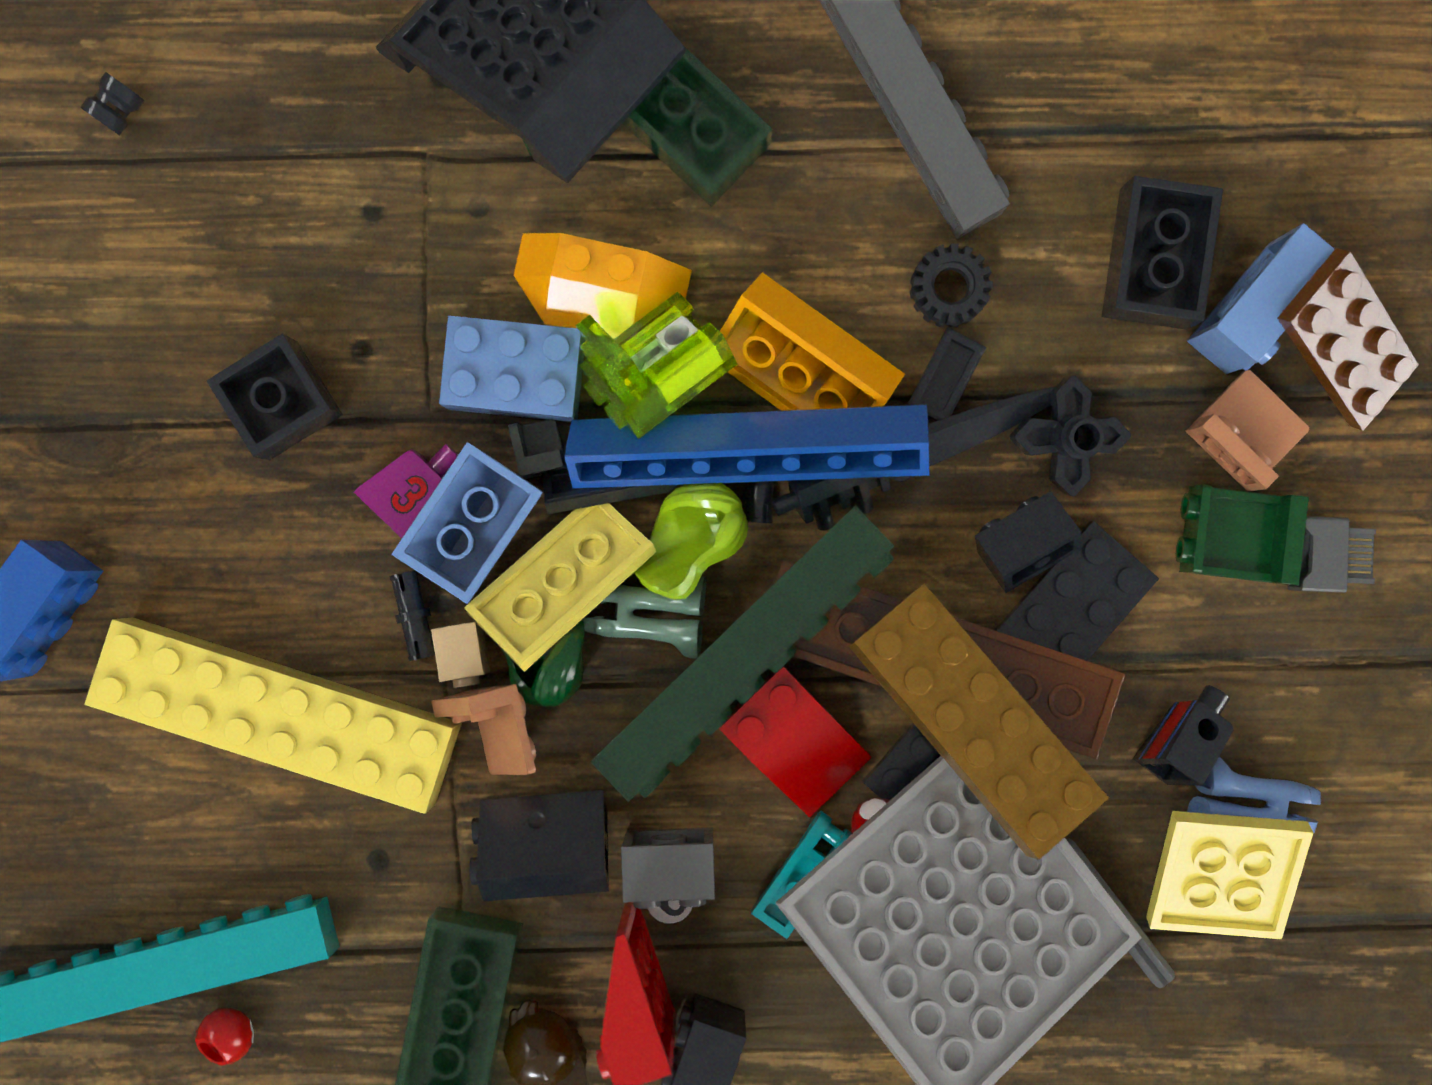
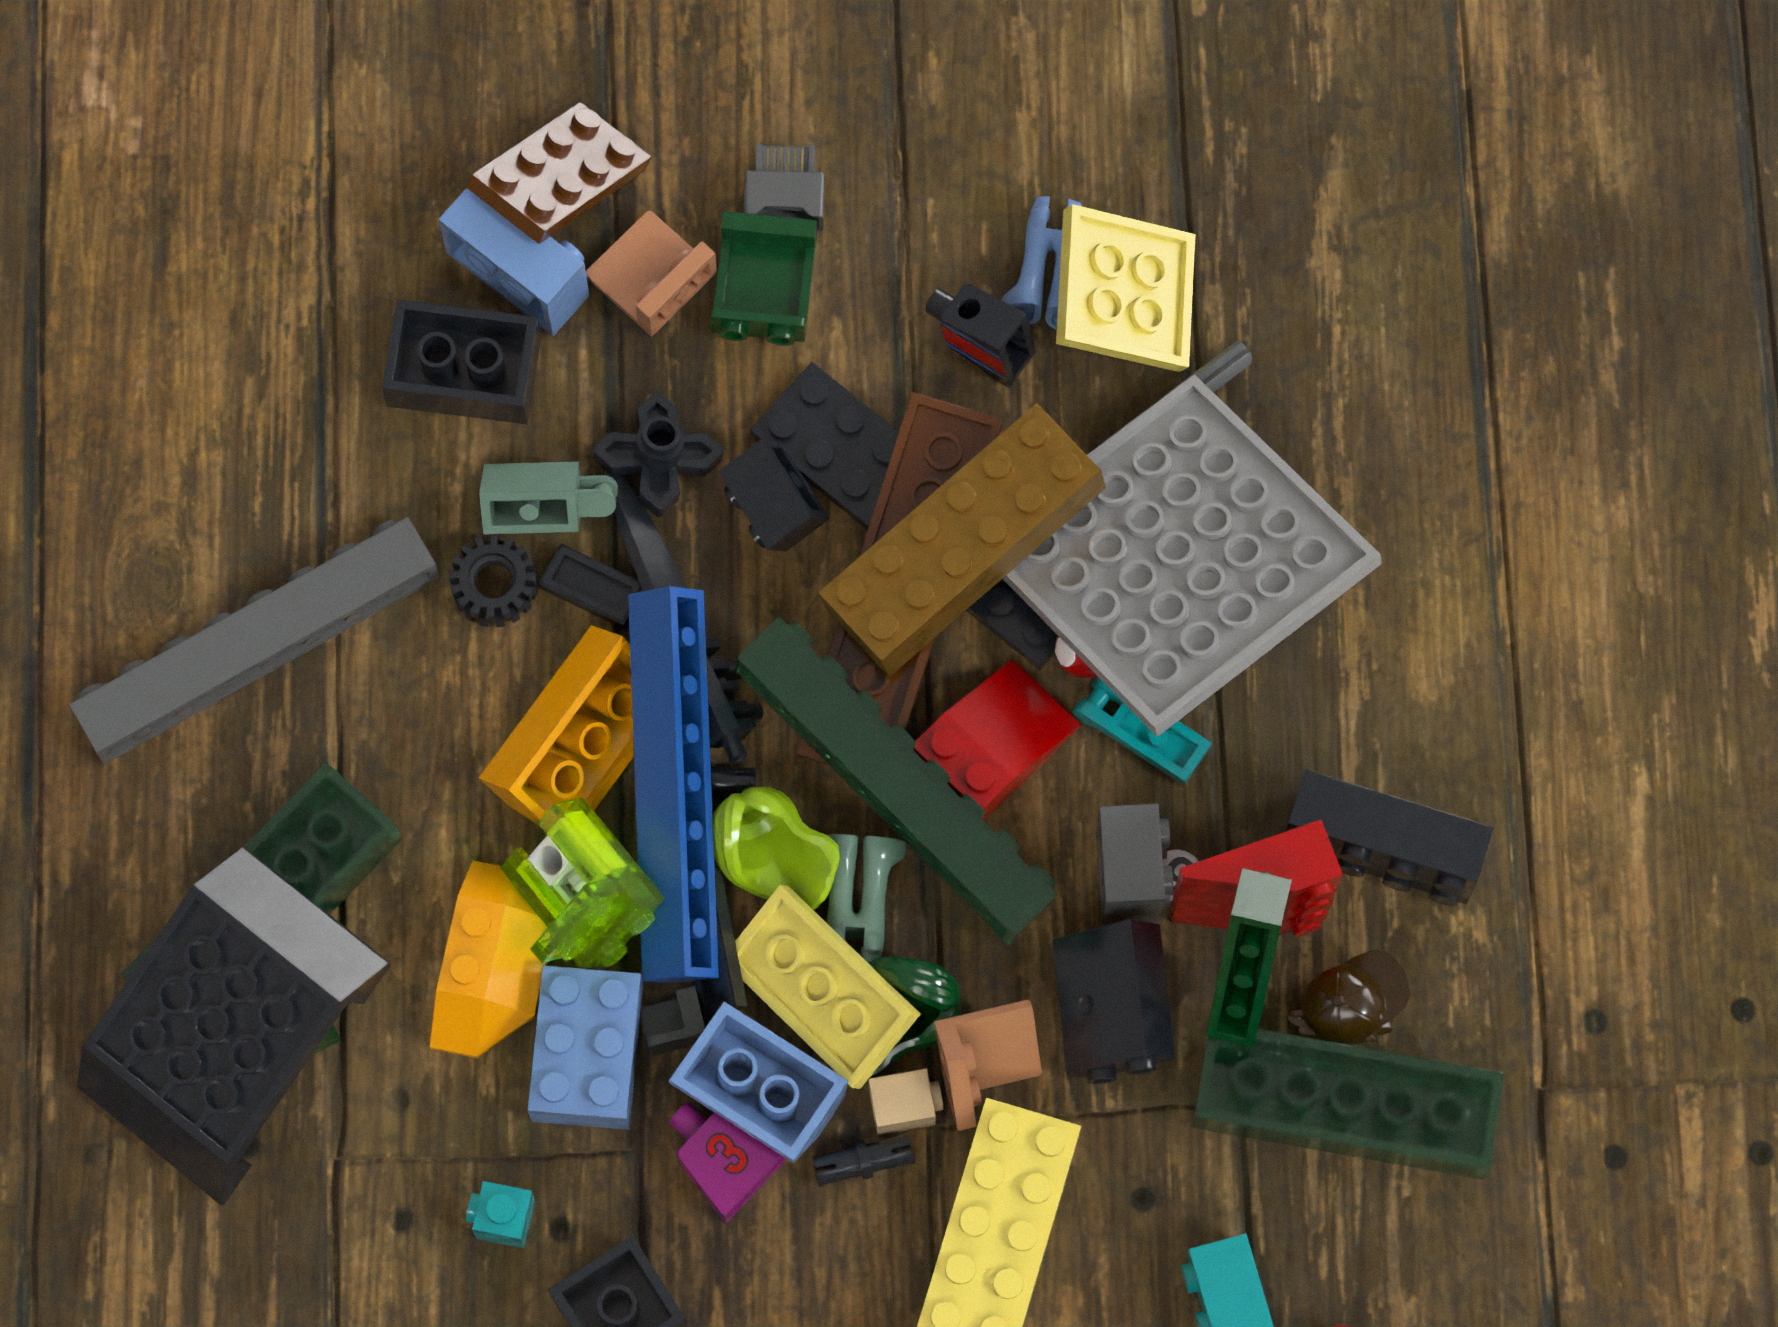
camera: 90 degrees left, 15 degrees down
none -> teal brick [466,1181,535,1249]
none -> sand green brick [479,462,618,534]
none -> dark green brick [1205,868,1292,1047]

